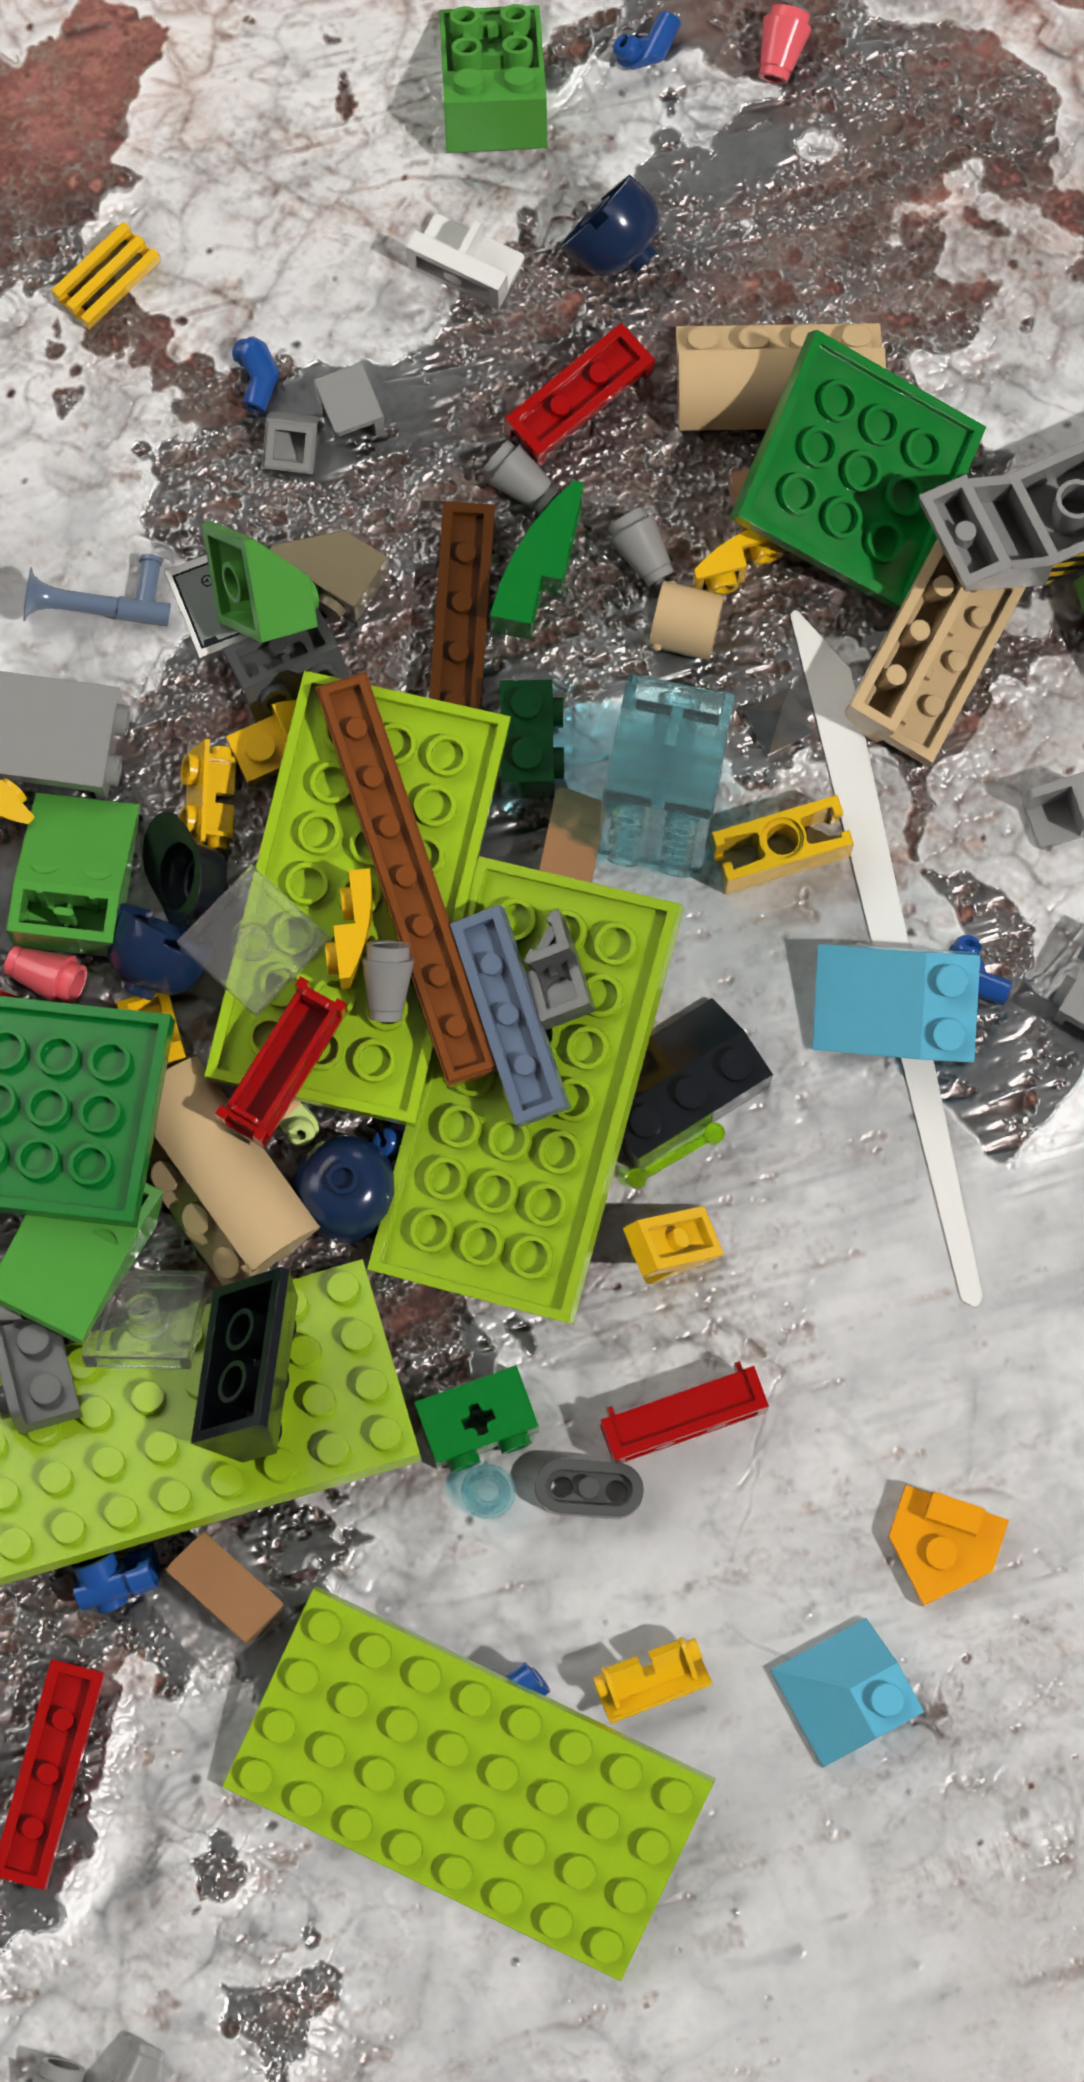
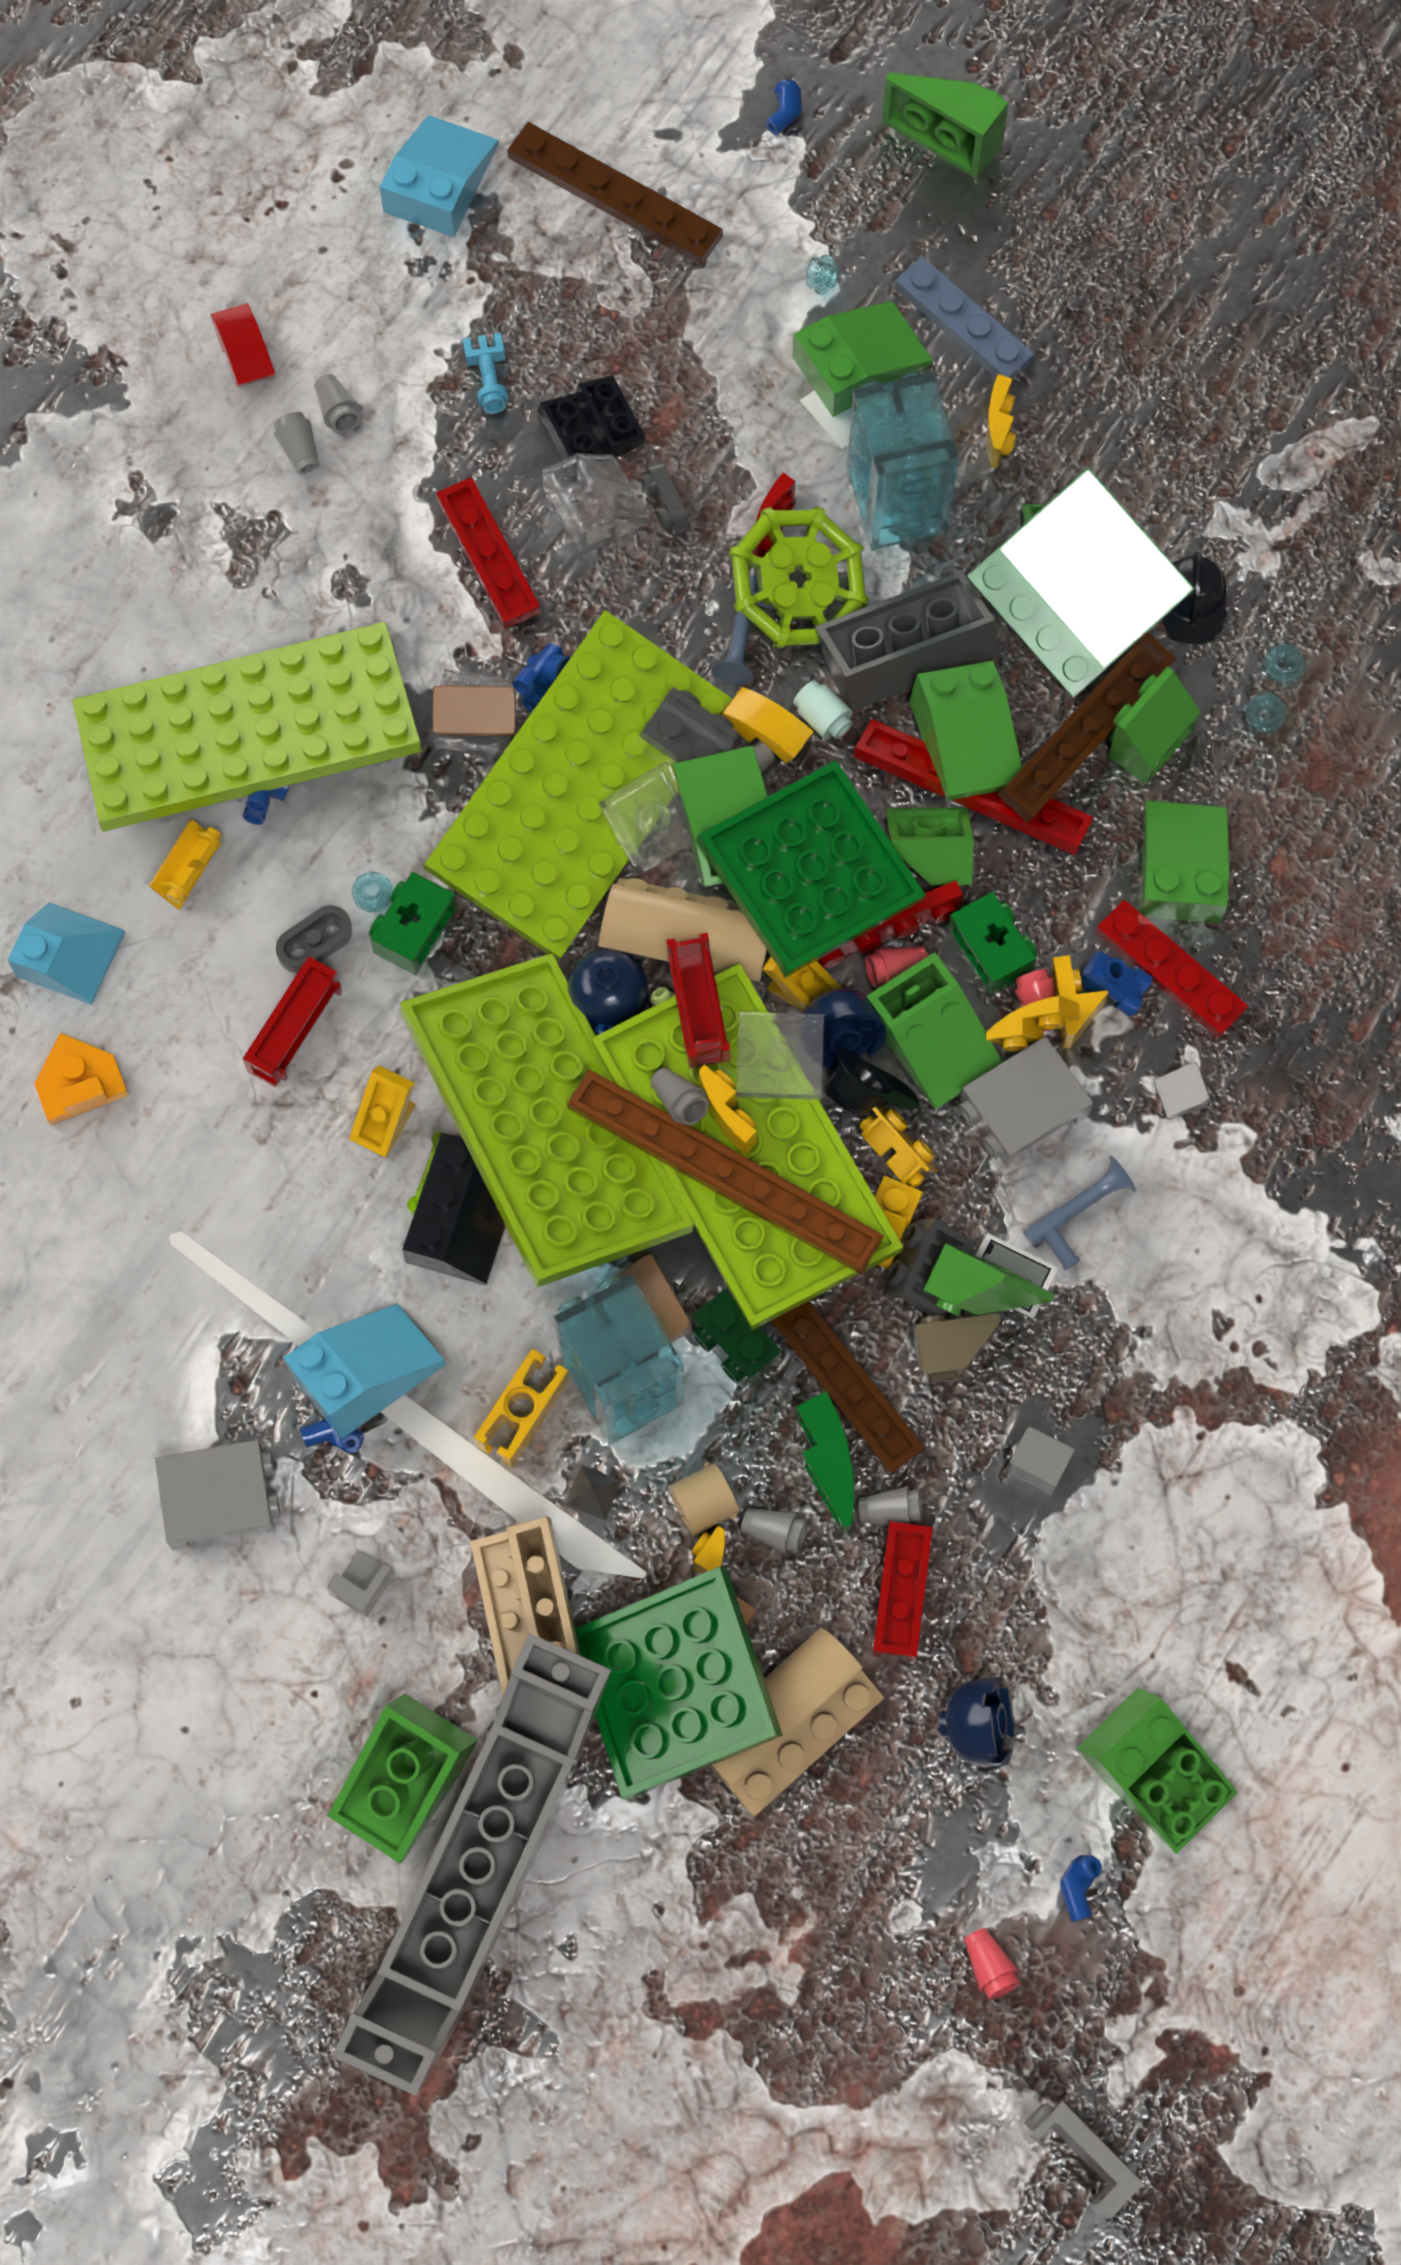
camera: 140 degrees right, 5 degrees down
yellow tile [51,221,161,330] -> none
black slope [191,1267,298,1463] -> none
blue arm [232,336,279,414] -> none
light grey slope [262,411,321,474] -> none
white panel [407,214,524,310] -> none
sand blue plate [450,905,571,1127] -> none
dark grey slope [524,909,596,1030] -> none

